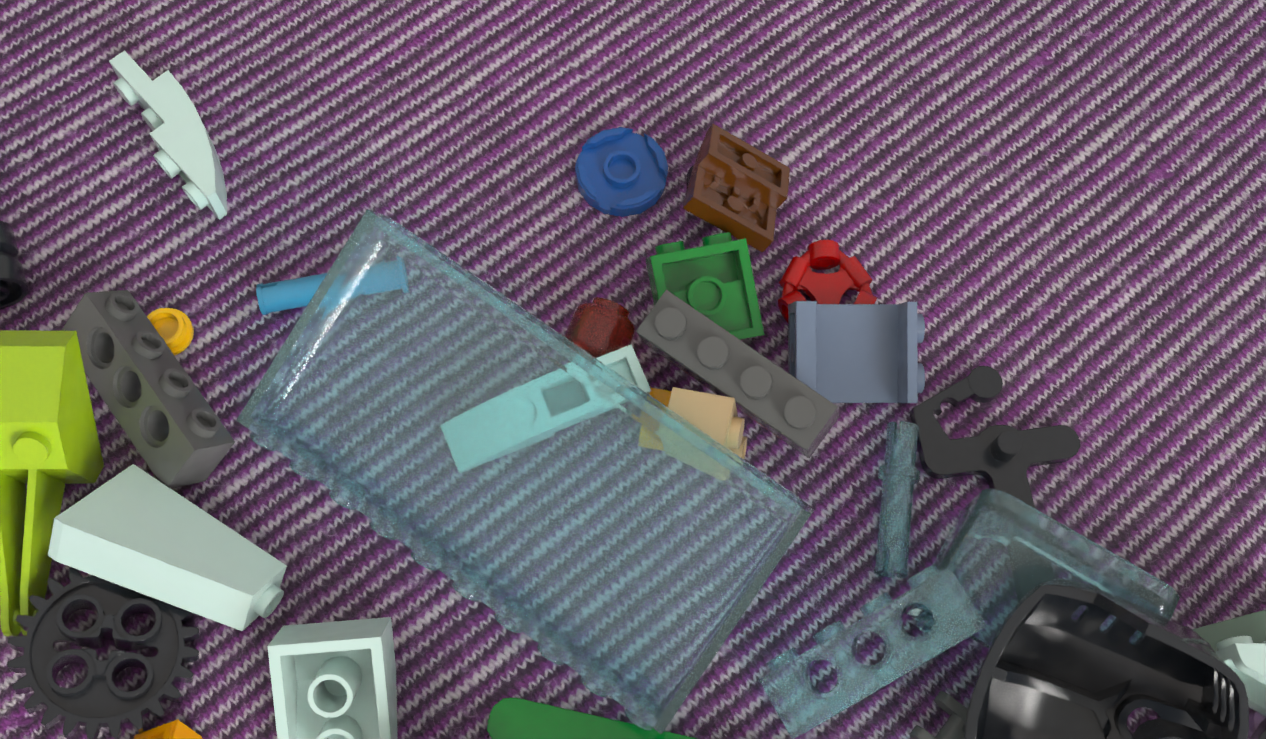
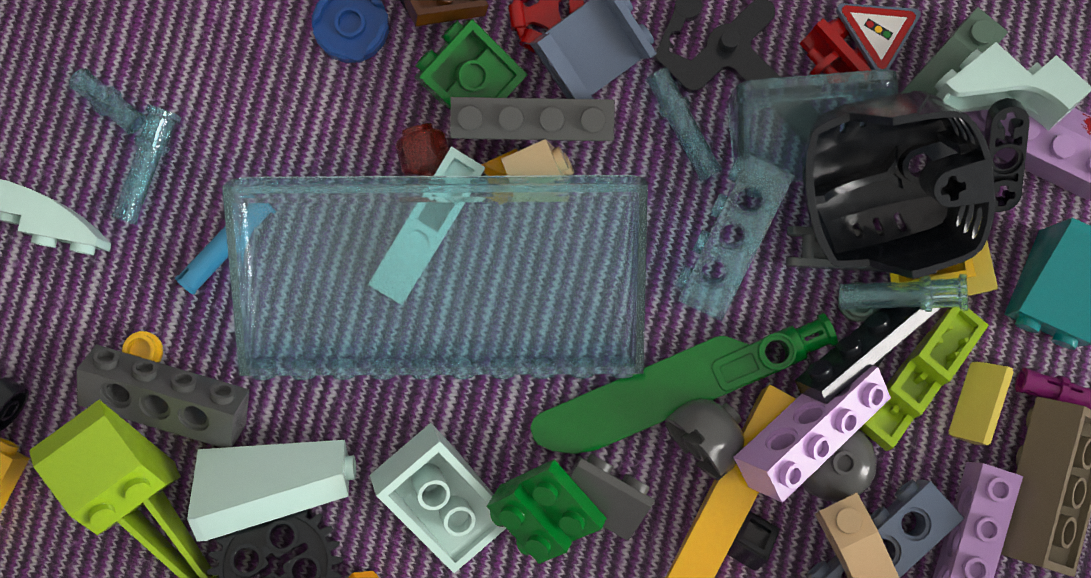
camera: 30 degrees left, 15 degrees up
none -> clear light blue pin [69,68,145,134]
none -> clear light blue pin [112,104,182,225]
none -> red hips [799,18,871,94]
none -> piece [836,3,921,78]

